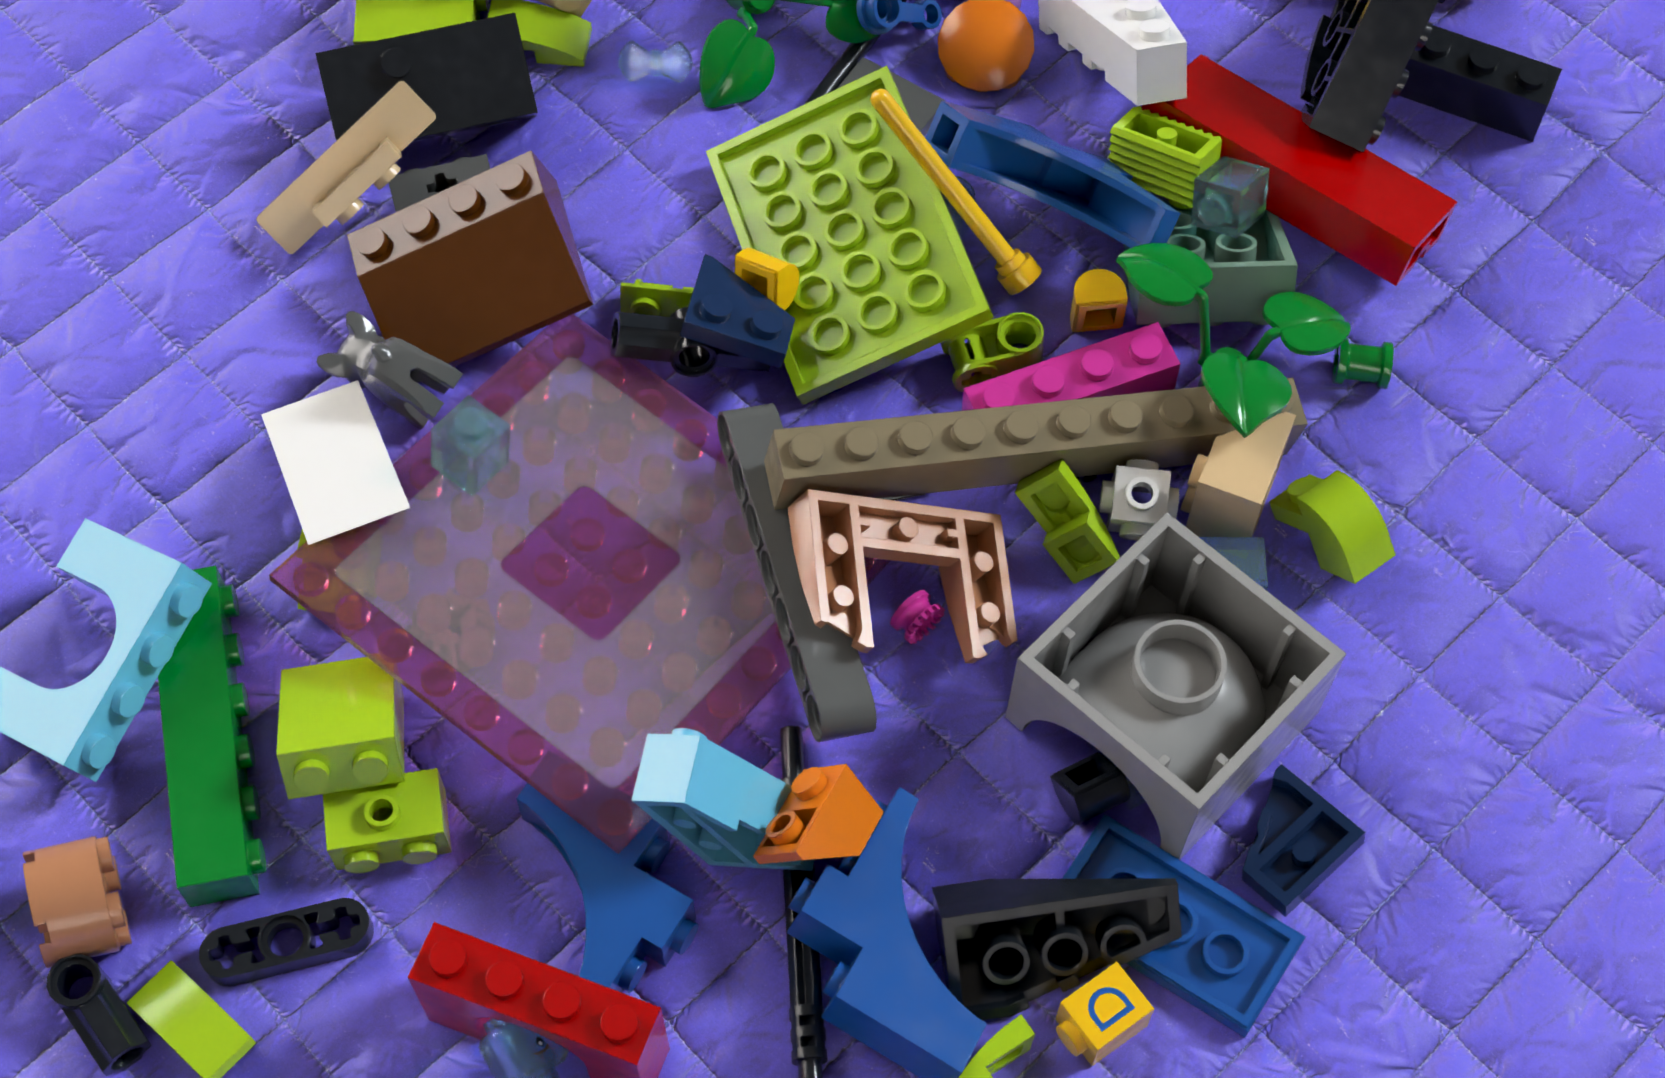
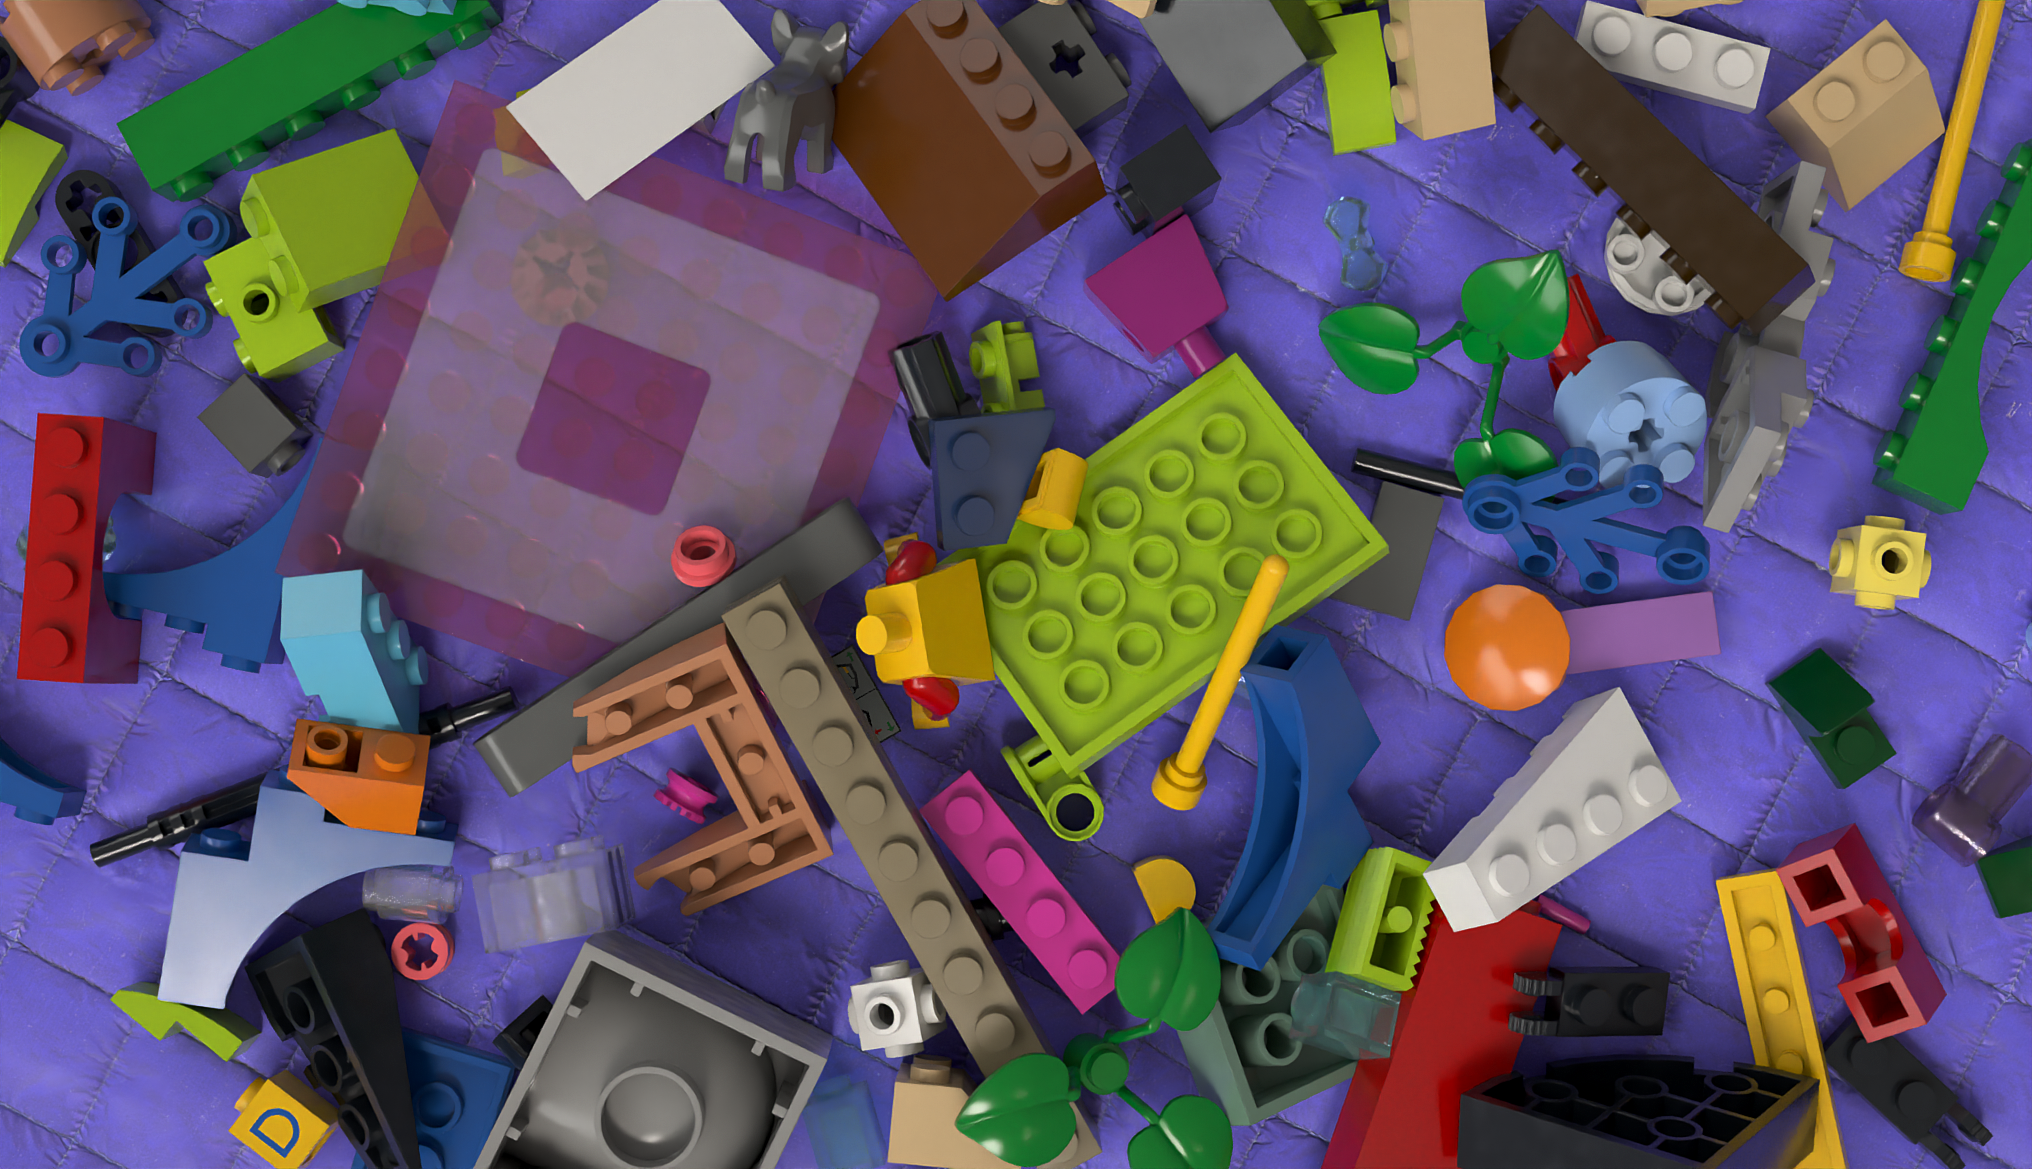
camera: 75 degrees right, 25 degrees up
clear light blue brick [431,395,511,497] -> none
lime slope [1015,459,1120,584] -> none
none -> blue plant [19,197,238,378]
none -> dark grey brick [197,373,314,478]
none -> clear brick [362,862,464,925]
none -> coral bush [391,920,455,980]
none -> clear brick [471,835,636,954]
none -> coral plate [671,525,737,587]
none -> yellow torso [856,532,996,730]
none -> magenta torso [1083,214,1229,379]
none -> black brick [1113,124,1222,239]
none -> black hinge [1508,966,1670,1037]

